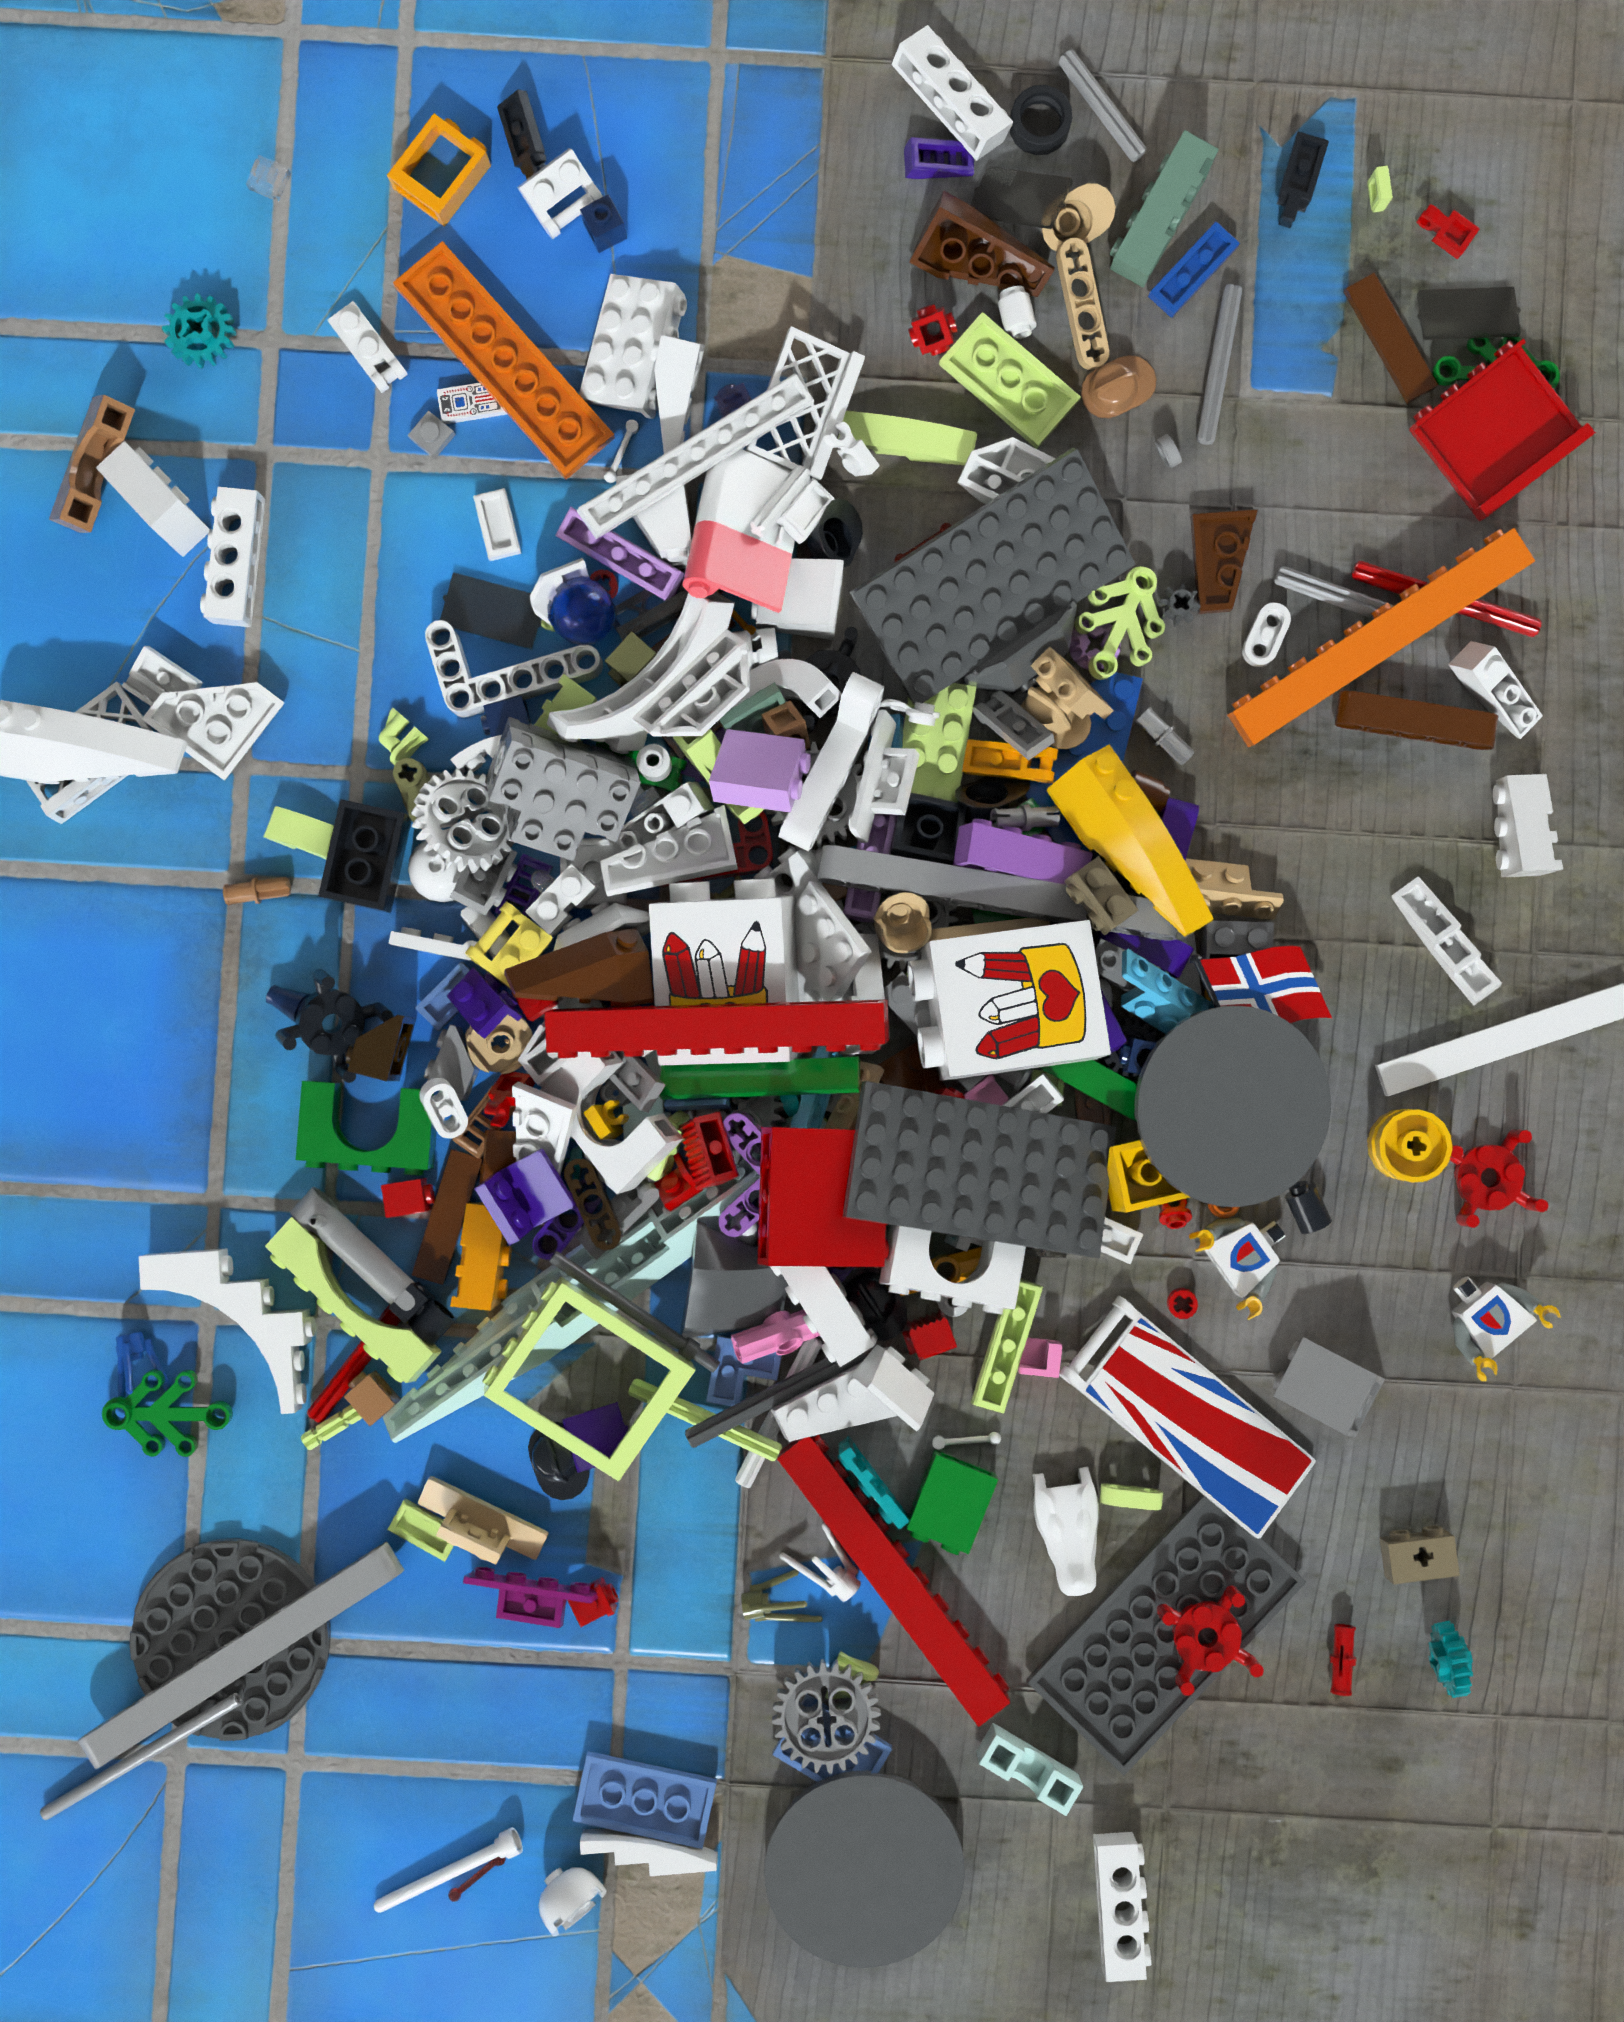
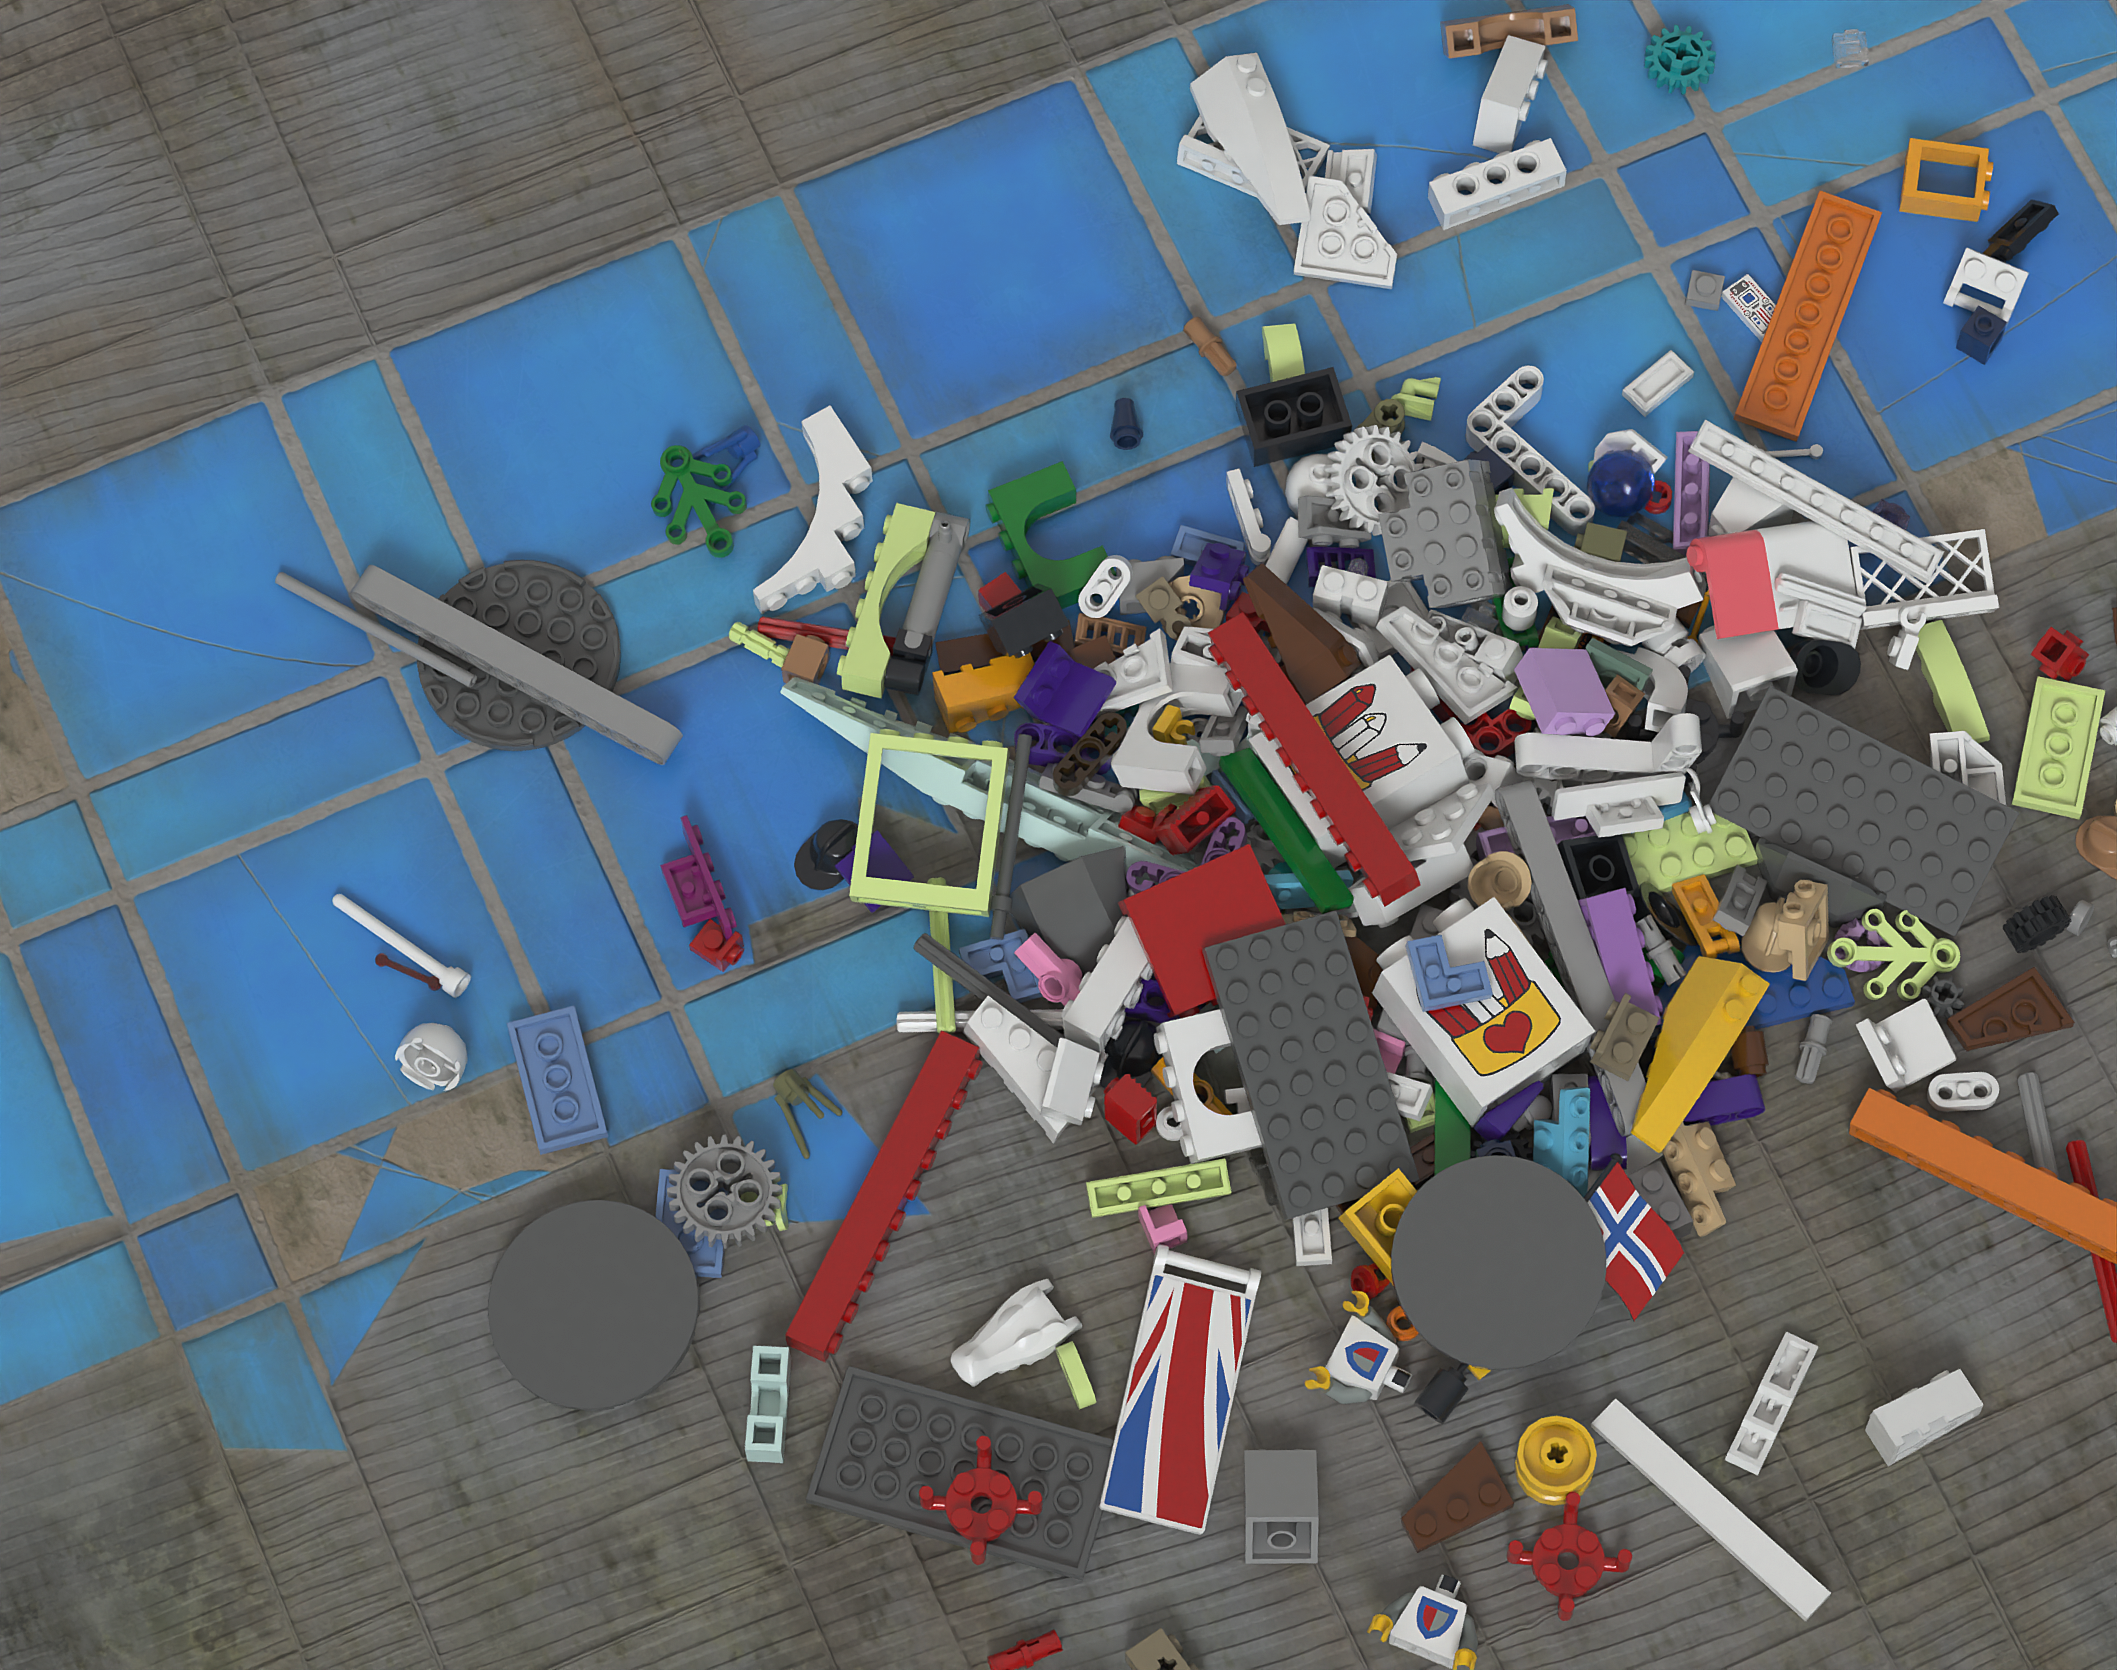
camera: 65 degrees right, 20 degrees down
black plate [275,969,394,1083] -> none
white plate [327,301,408,393] -> none
dark brown slope [346,1015,417,1082] -> none
yellowish green tile [387,1498,454,1562] -> none
tan bracket [418,1476,549,1565] -> none
clear smoke piece [440,572,542,650] -> none
light yellow plate [464,901,553,990] -> none
red plate [484,1072,535,1127] -> none
white bracket [579,274,687,419] -> none
white slope [580,1829,718,1876] -> none
white wedge [651,335,705,454] -> none
white plant [779,1522,861,1602] -> none
teal wing [837,1436,910,1529] -> none
green brick [906,1449,998,1555] -> none
white hinge [932,1432,1001,1450] -> none
white brick [1093,1832,1151,1982] -> none
red bush [1167,1288,1198,1319] -> none
reddish brown beam [1335,691,1499,750] -> none
white slope [1448,641,1543,739] -> none
none -> black brick [978,583,1070,658]
none -> dark tan plate [1135,576,1192,639]
none -> reddish brown wing [1401,1441,1514,1553]
none -> medium blue plate [1405,935,1493,1012]
none -> white bracket [1856,999,1957,1092]
none -> black tyre [2003,895,2071,953]

